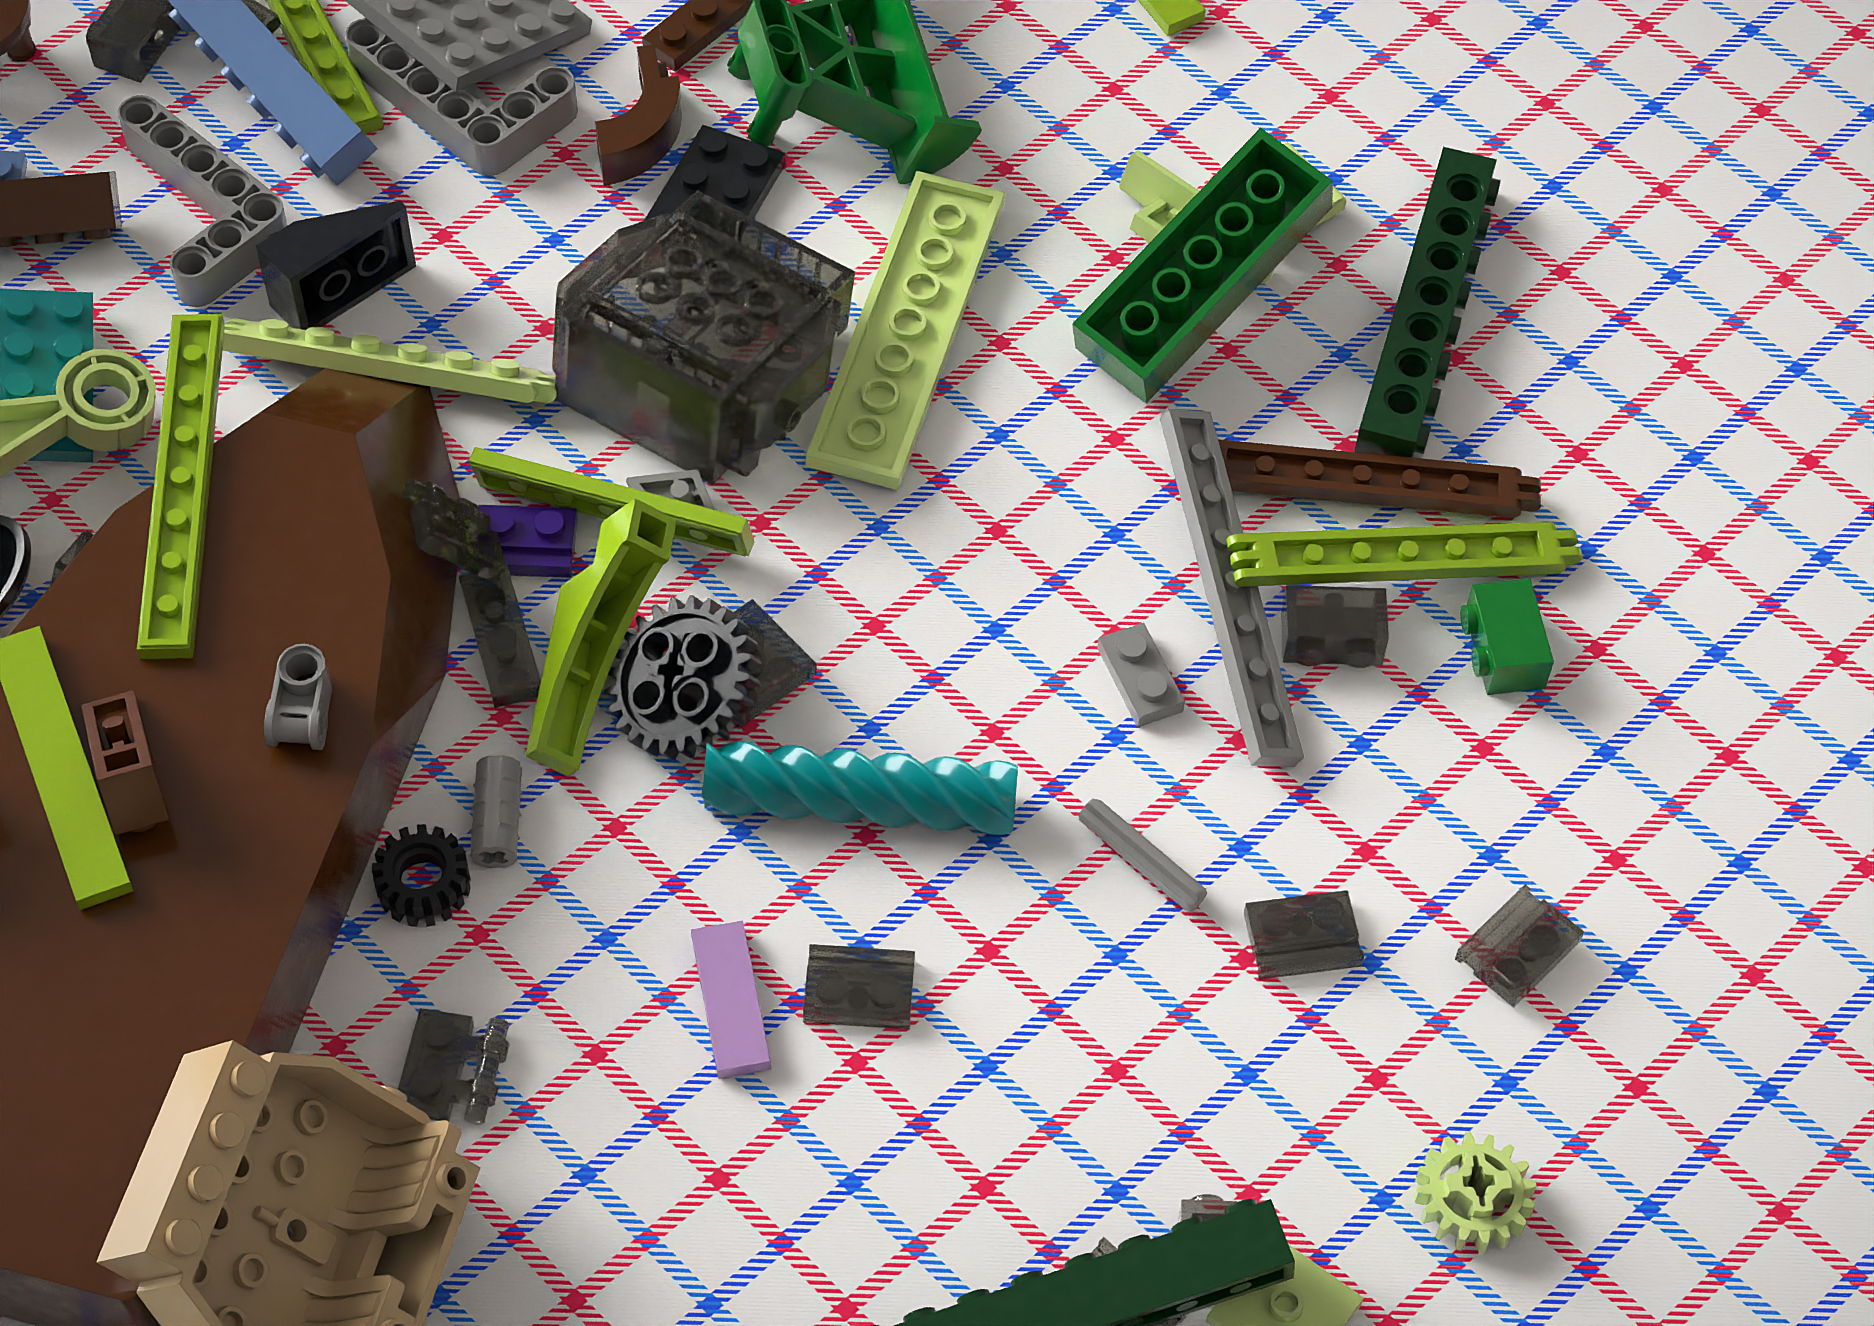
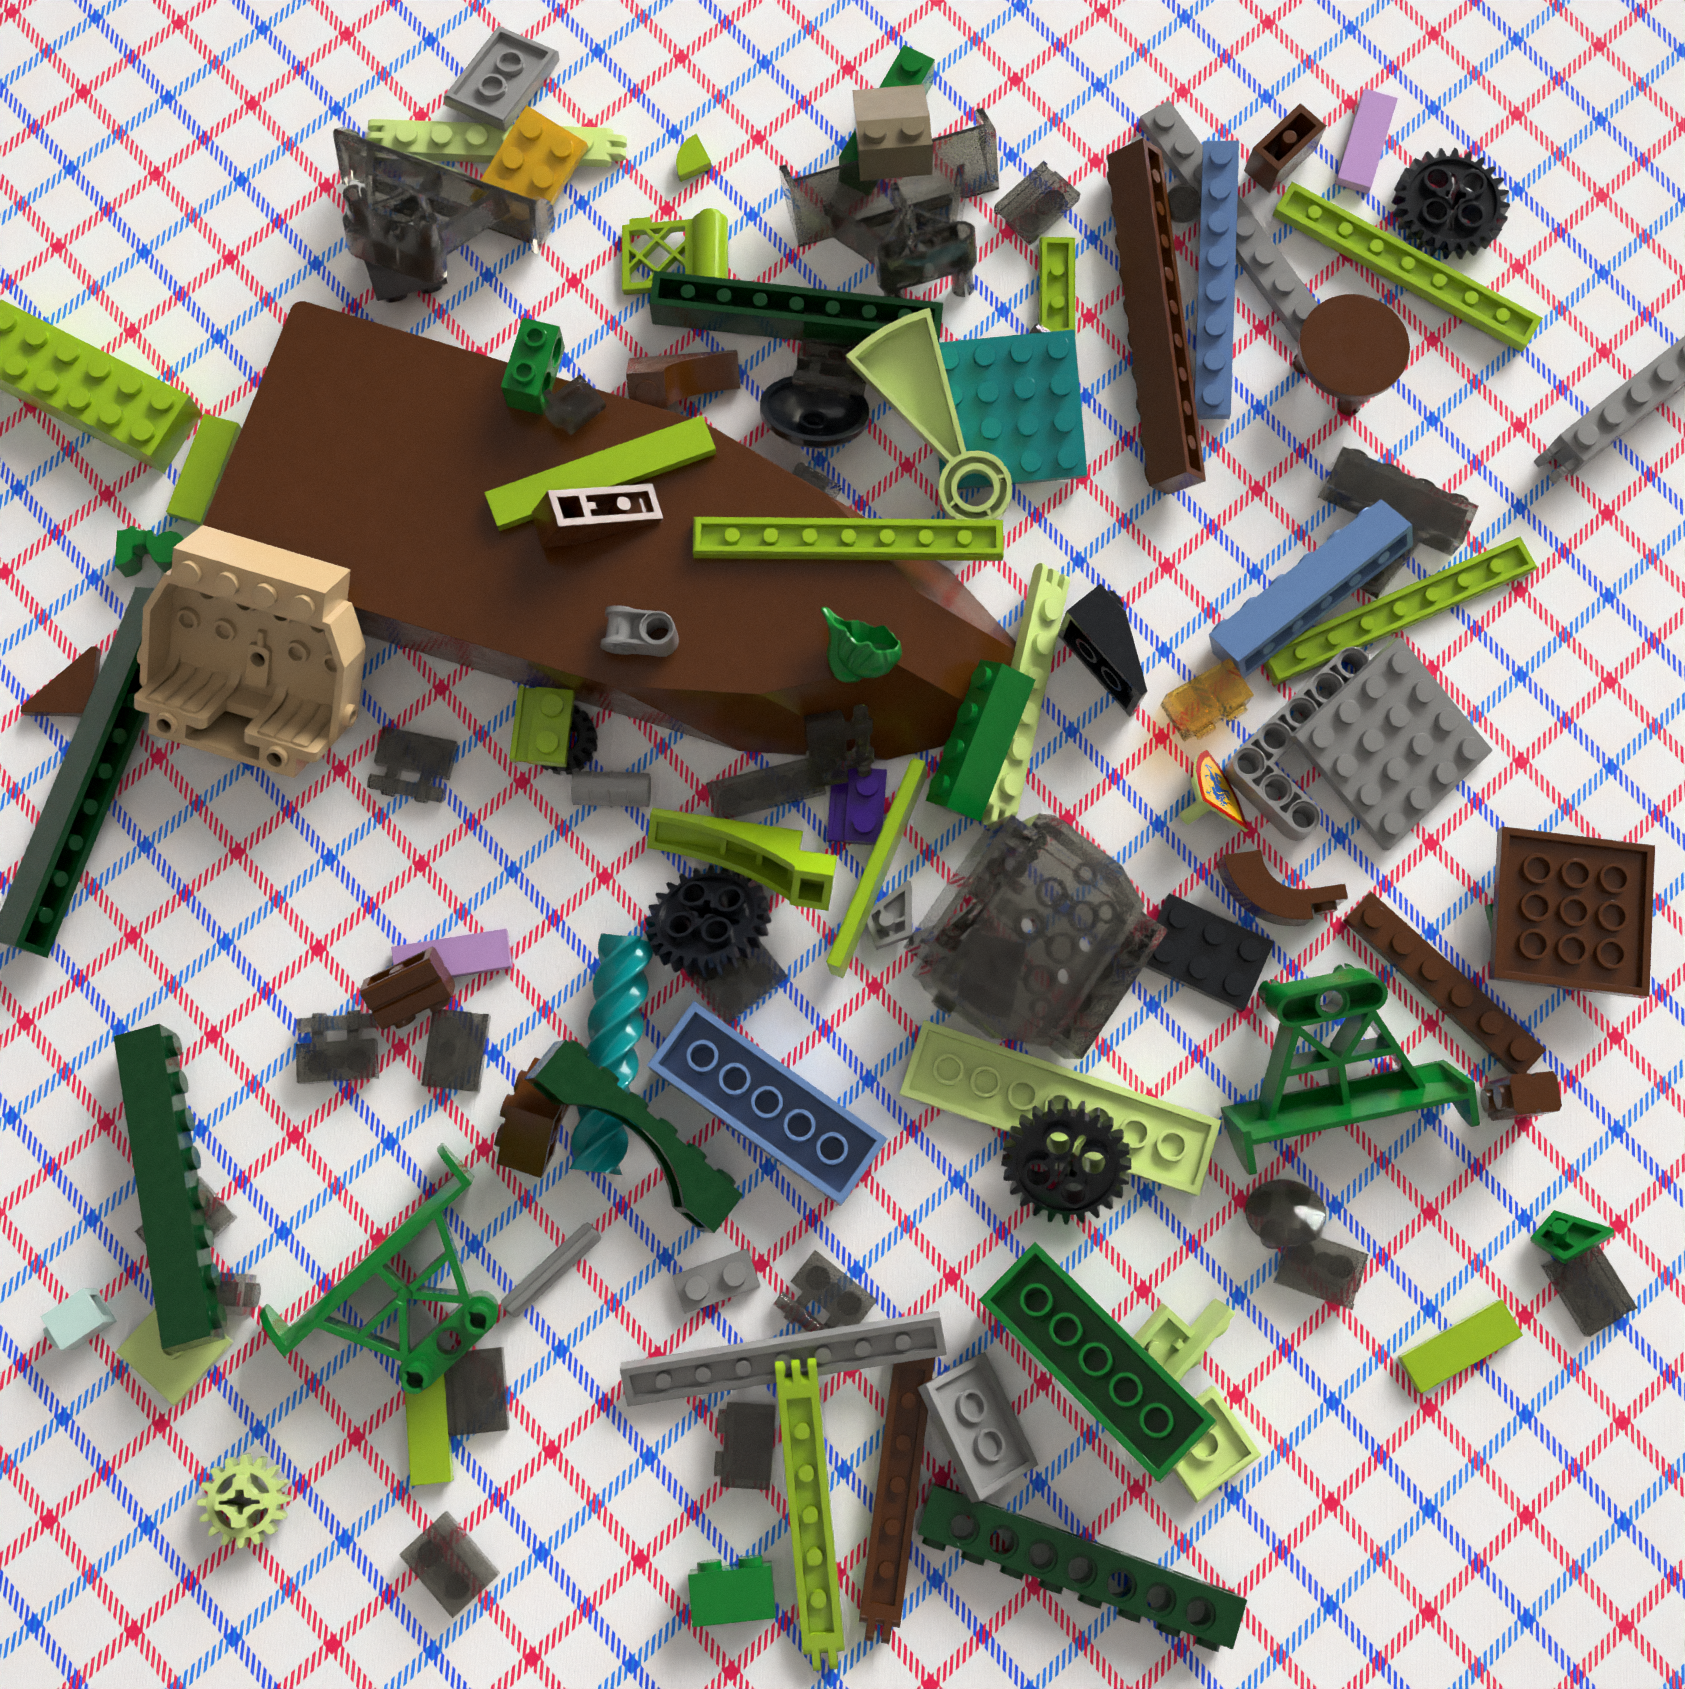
camera: 90 degrees right, 20 degrees up
light grey beam [118,95,288,307] -> none
none -> green piece [259,1142,499,1394]
none -> clear smoke plate [296,1010,379,1085]
none -> reddish brown brick [359,946,455,1030]
none -> lime tile [404,1371,454,1486]
none -> reddish brown brick [494,1057,571,1178]
none -> lime plate [509,685,575,767]
none -> dark green arch [524,1040,743,1233]
none -> medium blue brick [647,1001,888,1206]
none -> clear smoke plate [773,1250,877,1332]
none -> green hair [821,607,902,683]
none -> light grey plate [917,1352,1039,1503]
none -> green brick [925,659,1036,822]
none -> black gear [1001,1099,1131,1225]
none -> clear yellow brick [1160,658,1254,742]
none -> shield [1180,750,1249,832]
none -> clear smoke dish [1245,1179,1326,1249]
none -> clear smoke plate [1273,1227,1369,1310]

